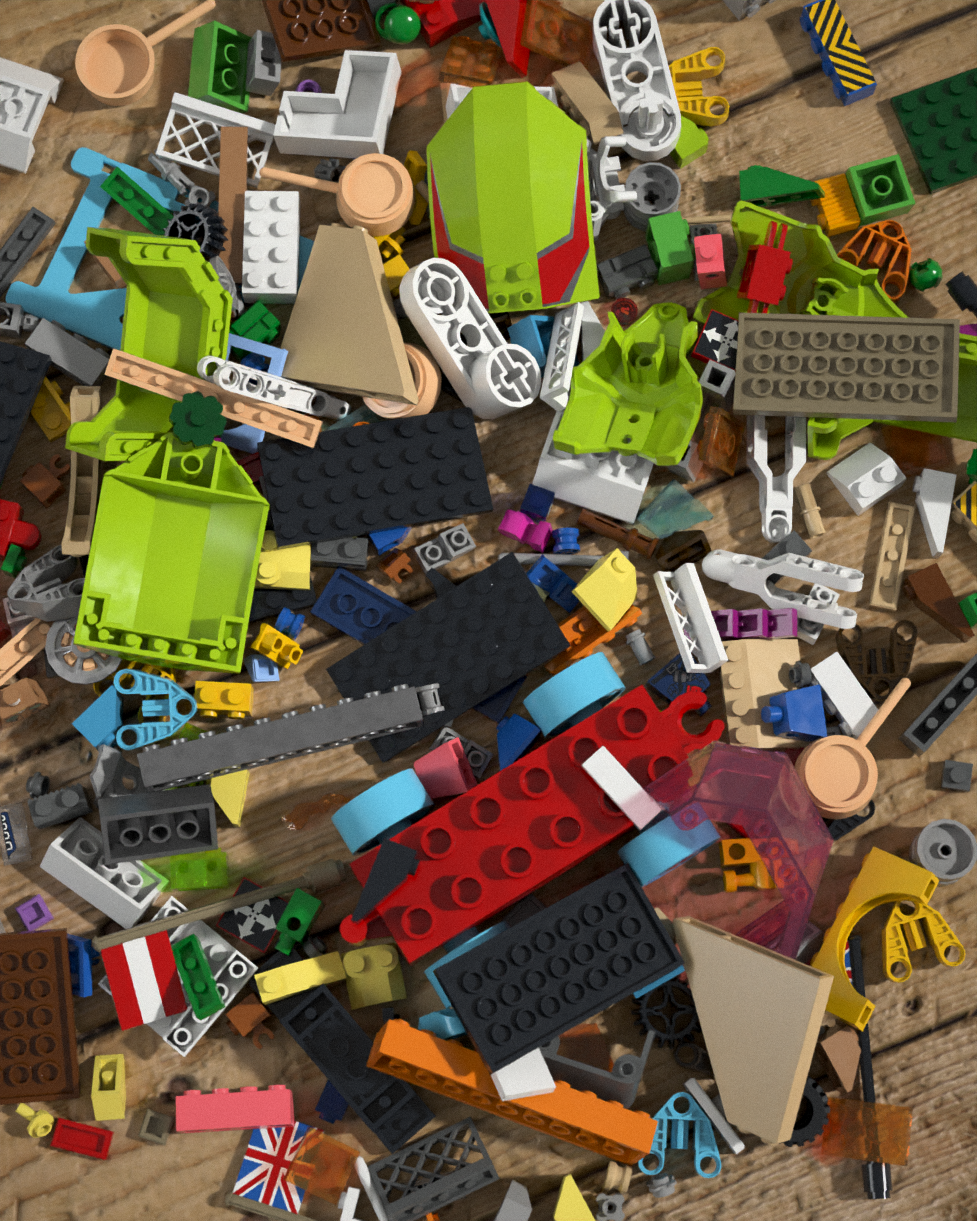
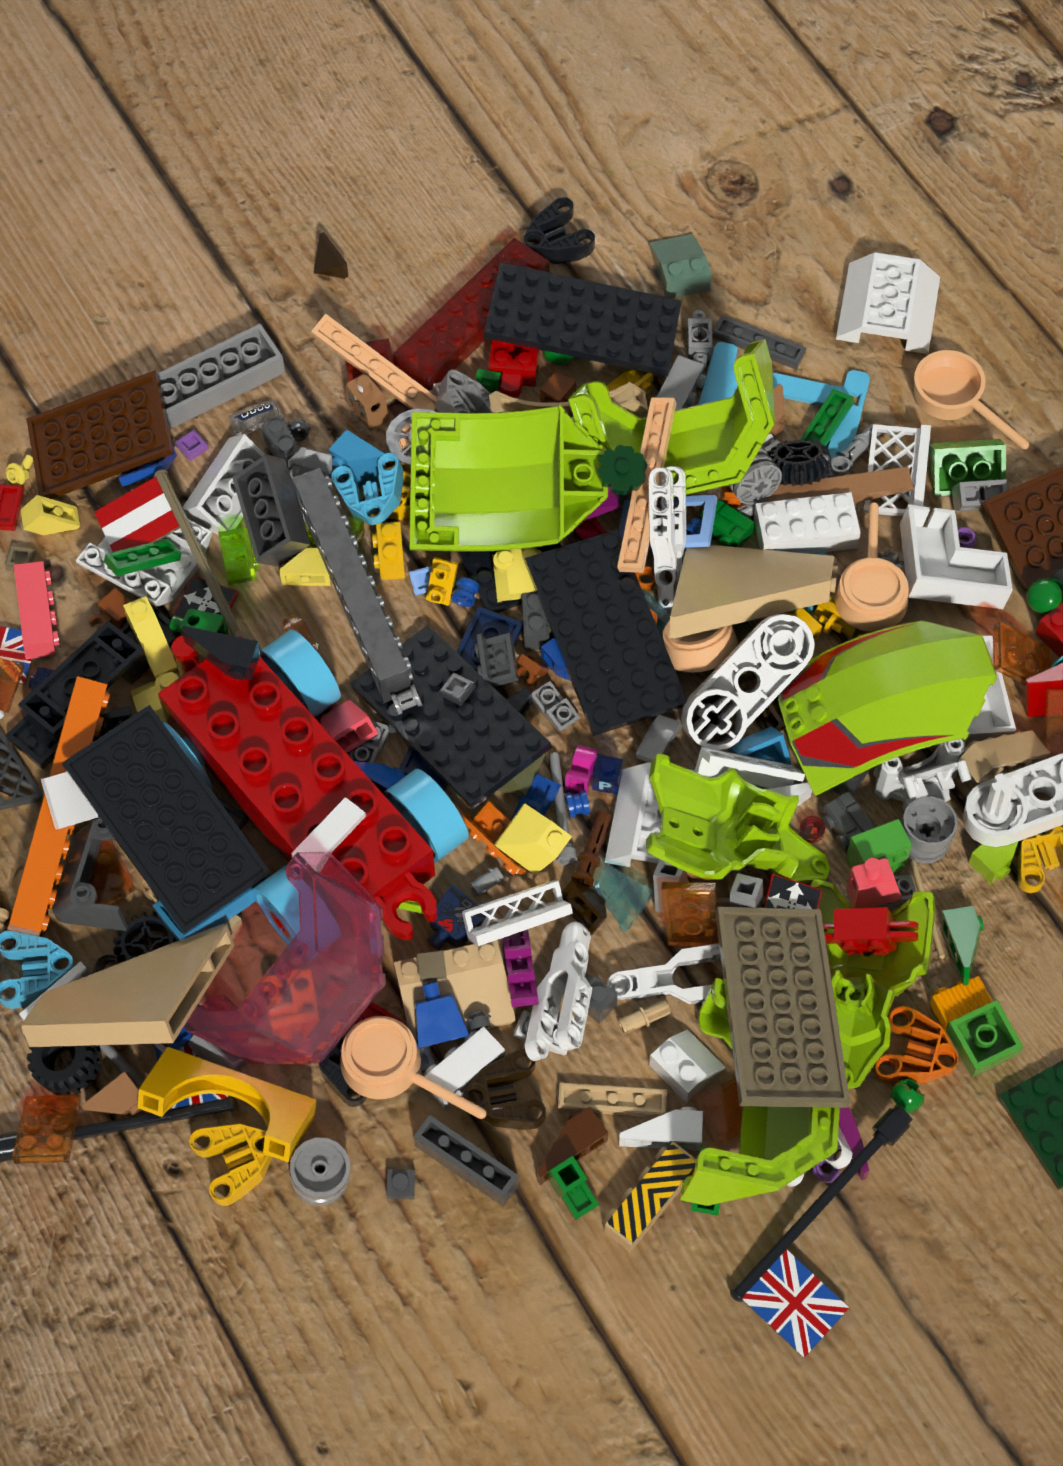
camera: 85 degrees right, 15 degrees down
none -> dark tan tile [417,950,447,982]
none -> flat silver tile [439,673,475,706]
none -> dark grey bracket [475,633,519,687]
none -> light grey slope [636,715,681,763]

